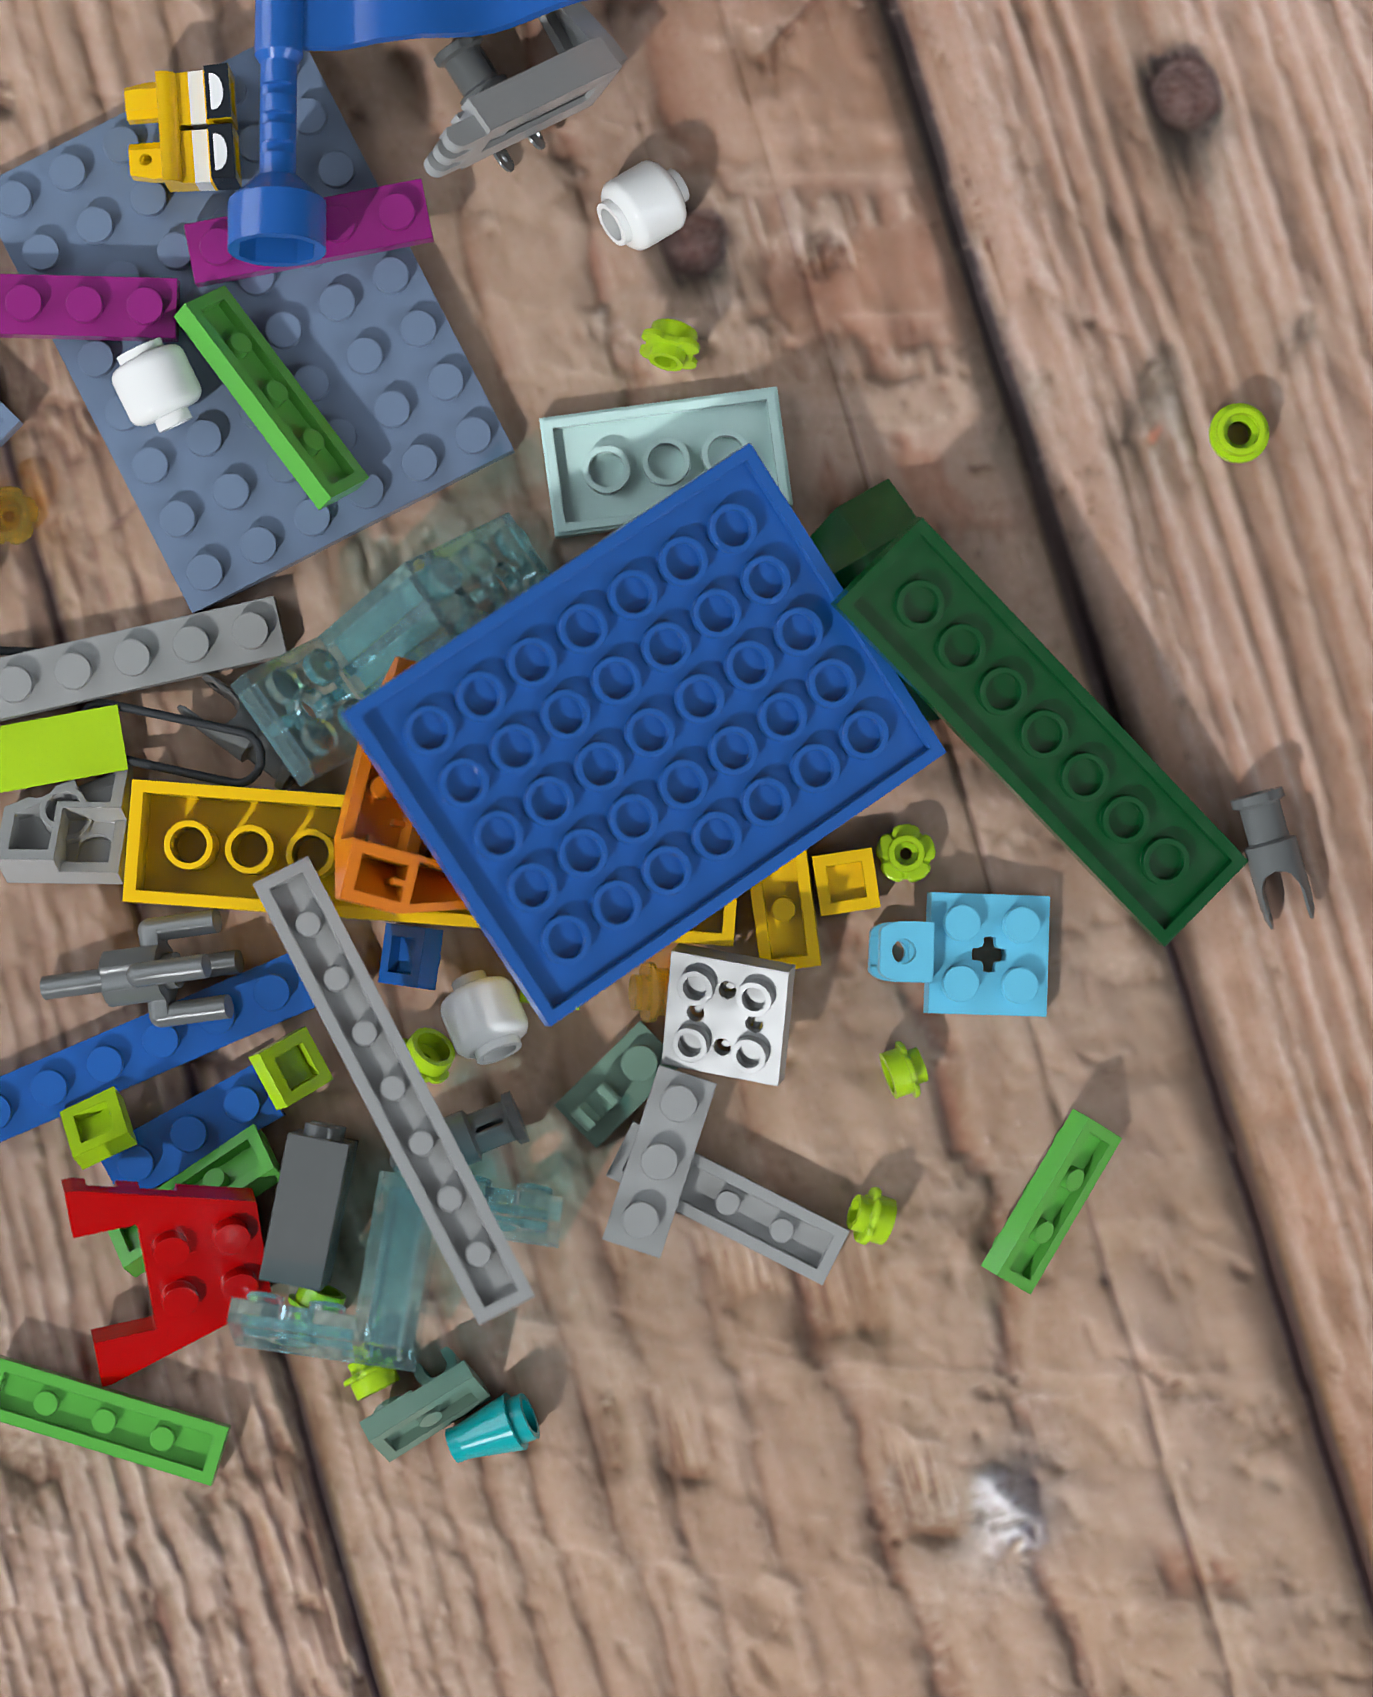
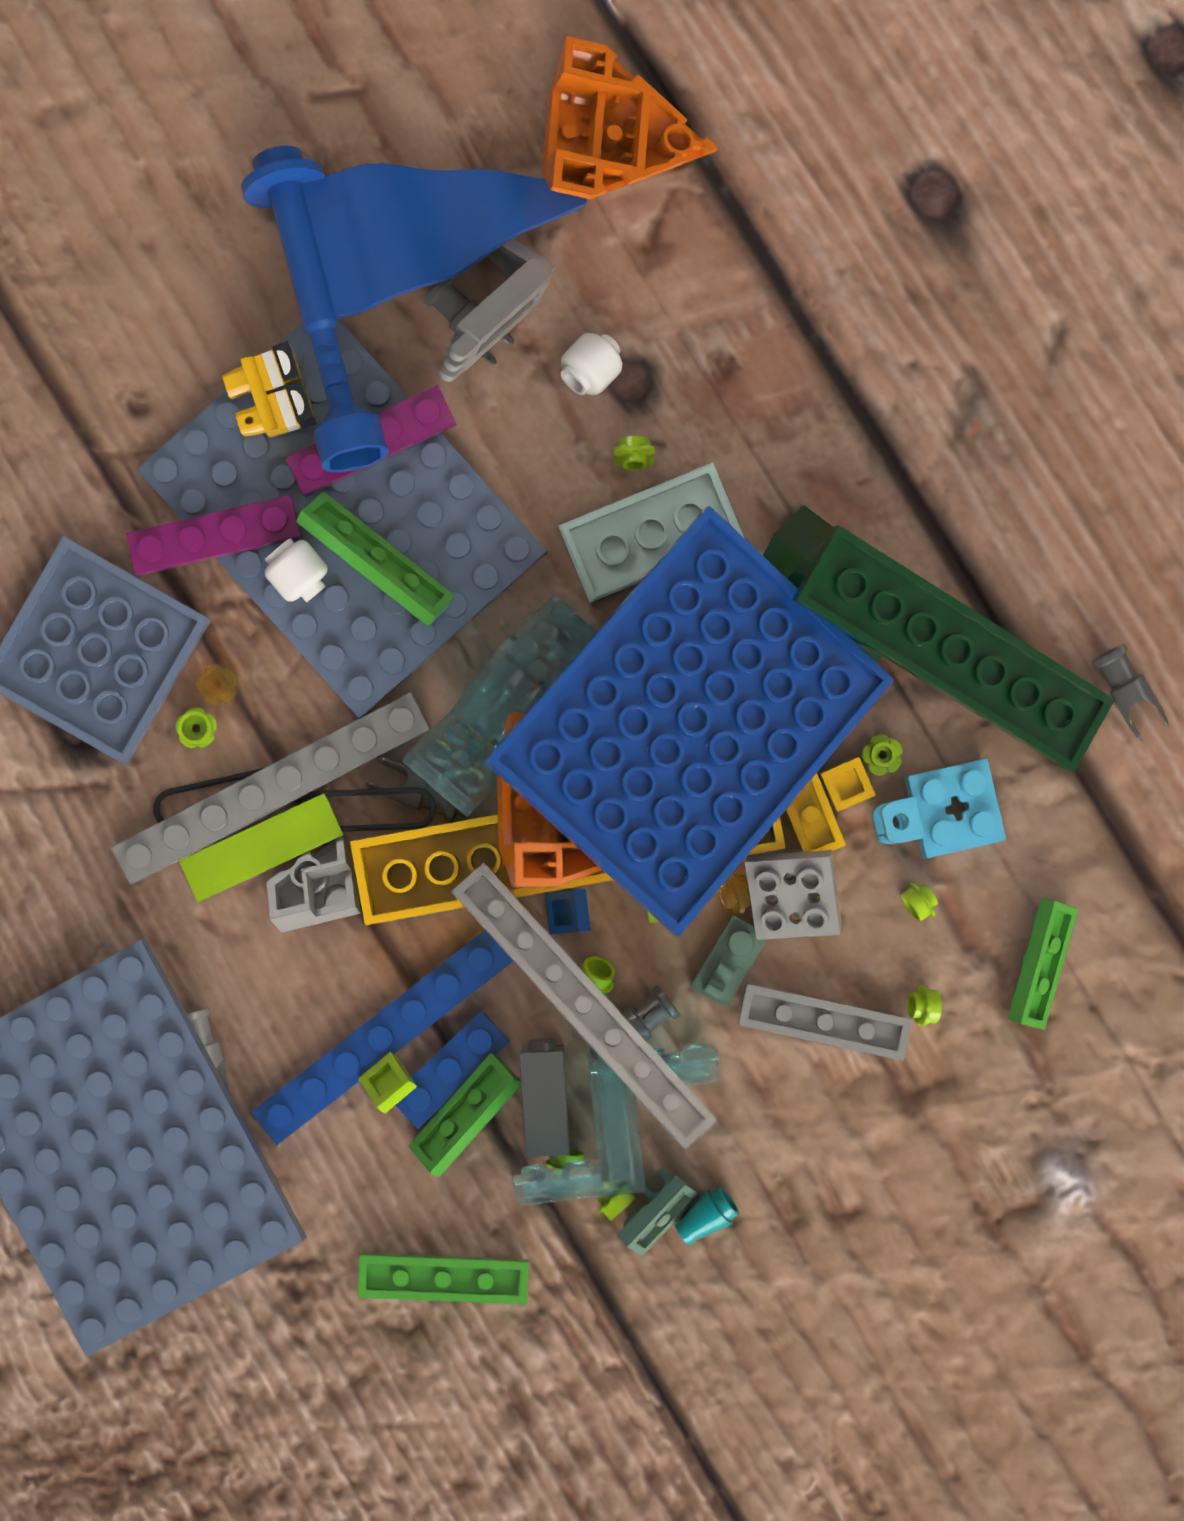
camera: 10 degrees left, 0 degrees up
dark grey plant [40,909,244,1028] -> none
red wing [61,1178,273,1387] -> none
lime plate [248,1026,334,1110] -> none
white head [440,970,529,1065] -> none
light grey plate [602,1065,717,1258] -> none
lime plate [1208,403,1270,464] -> none

